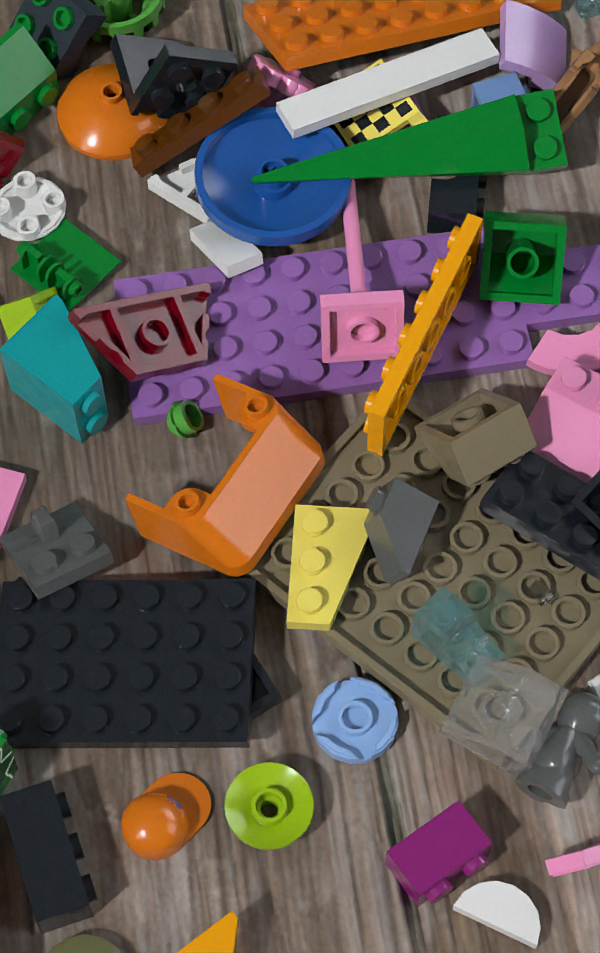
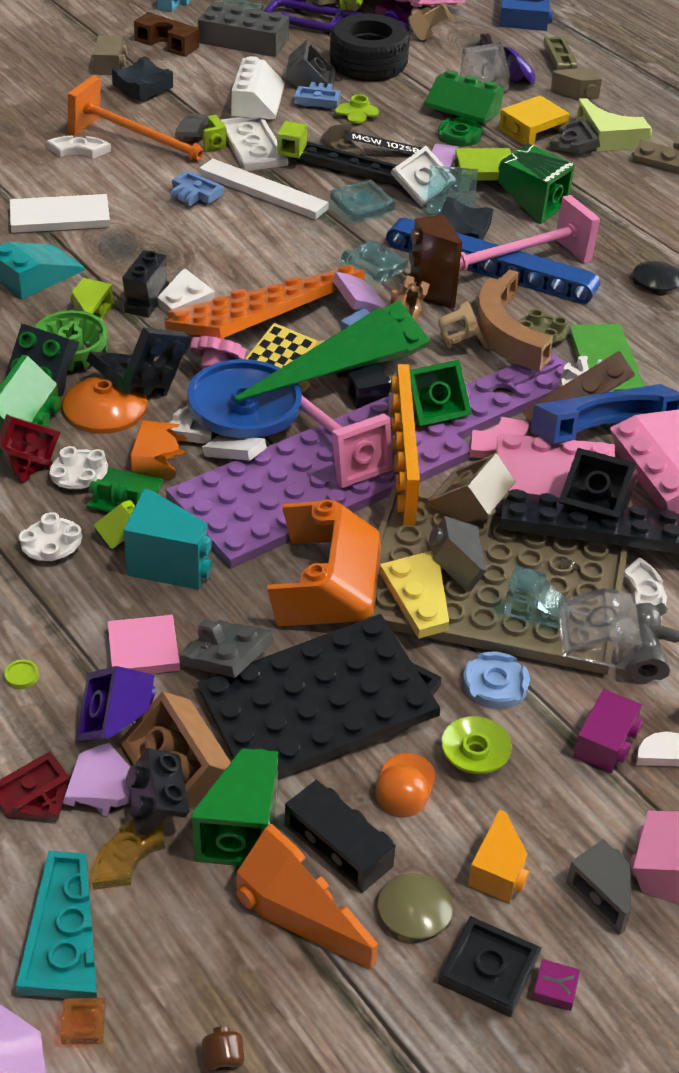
camera: 30 degrees left, 20 degrees down
wing [67,282,211,382] -> none
reddish brown plate [130,65,271,178] -> none
bright green plate [166,400,204,439] -> none
white tile [276,28,500,139] -> none
none -> orange piece [130,420,188,481]

